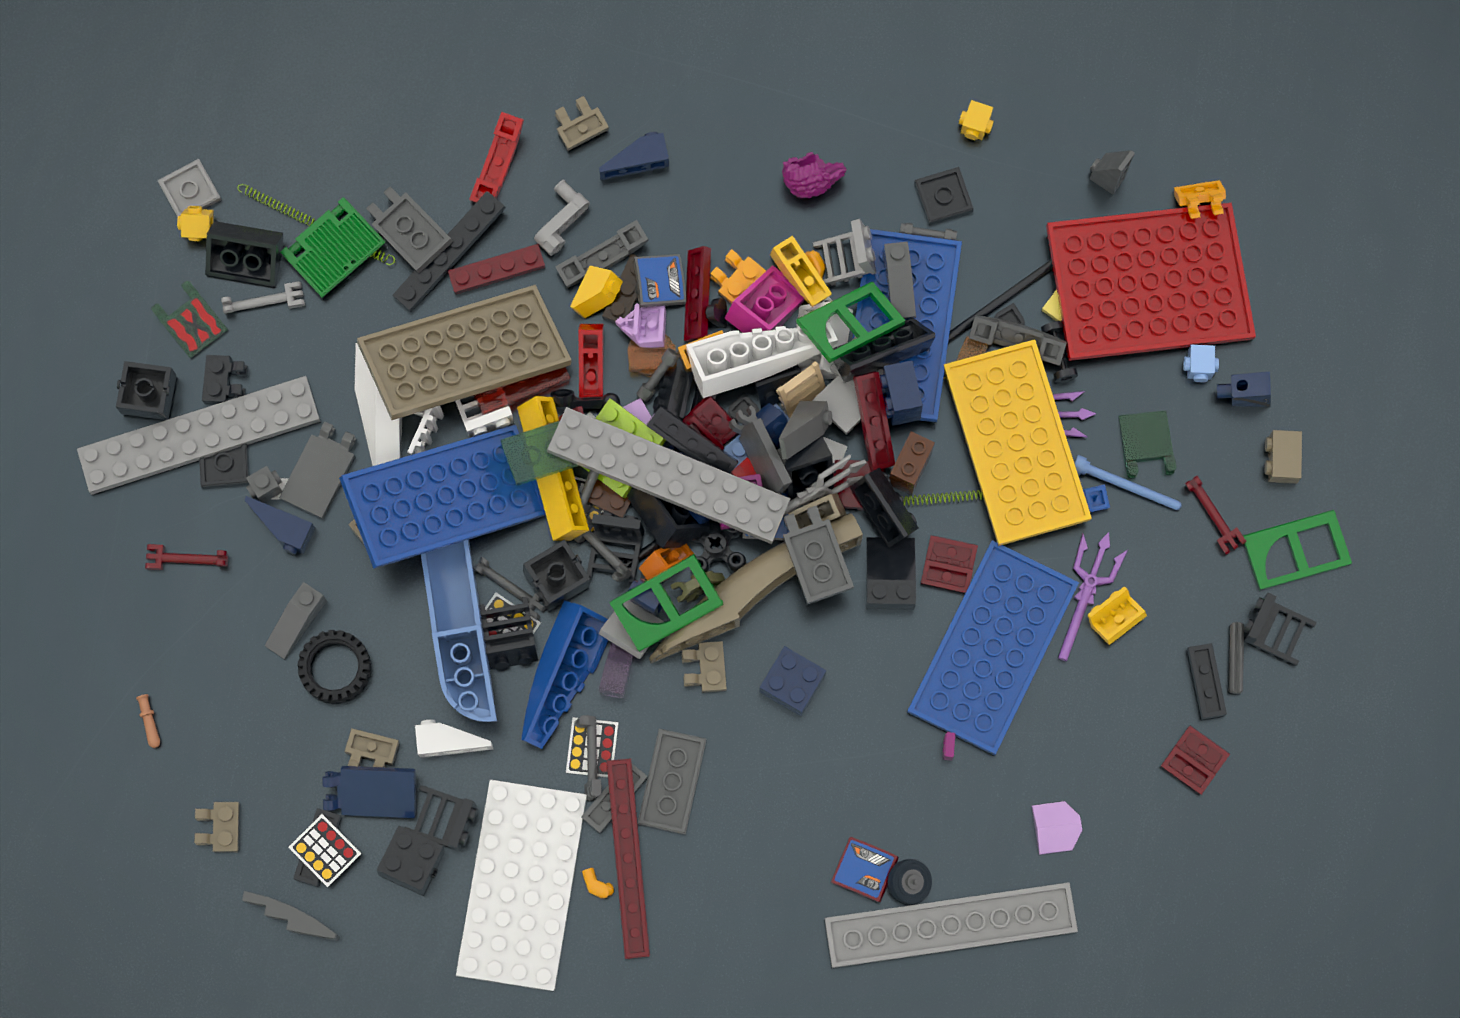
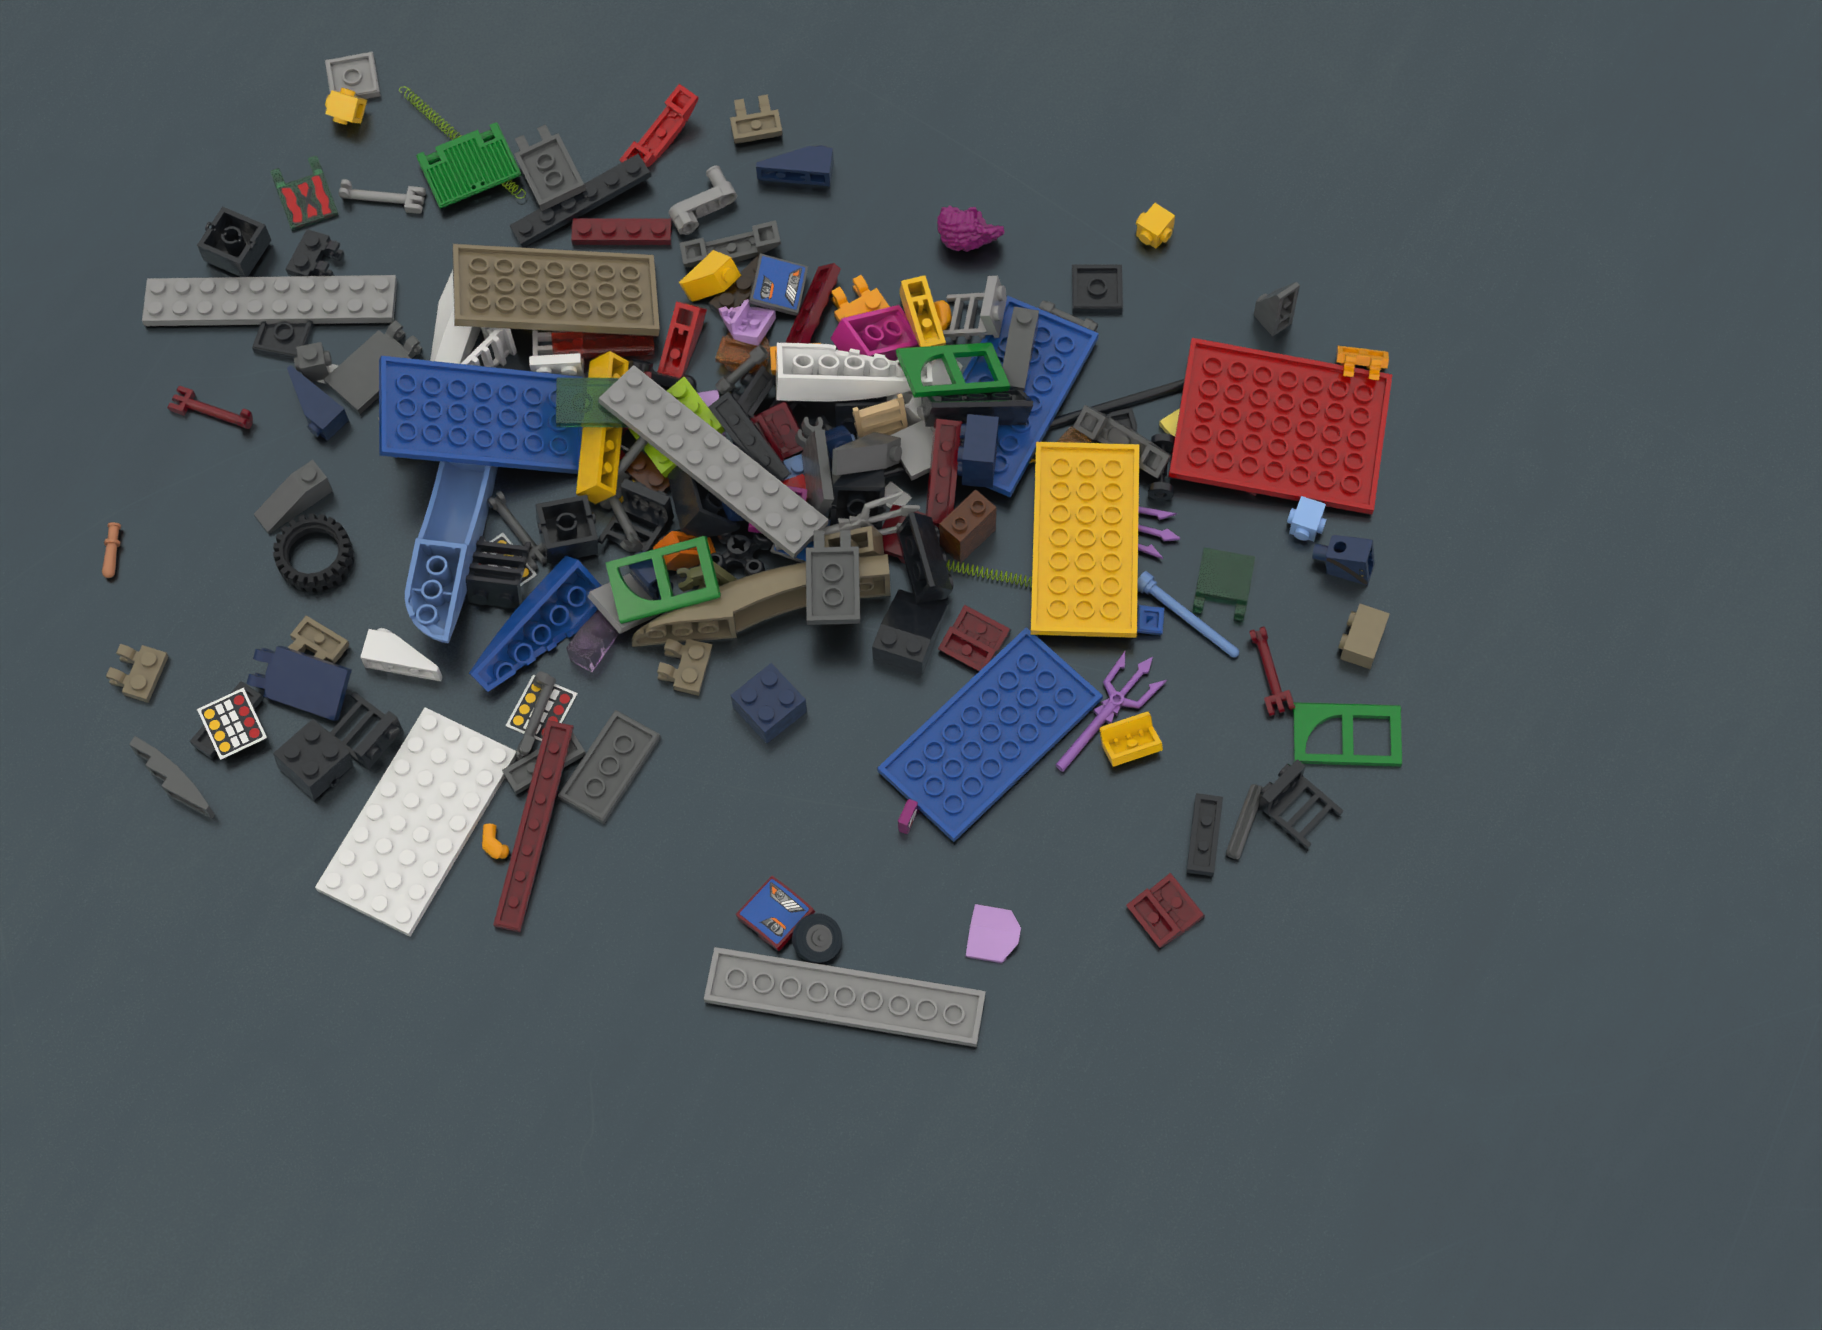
camera: 20 degrees right, 10 degrees down
black slope [205,221,283,287] -> none
black tile [706,298,727,327] -> none

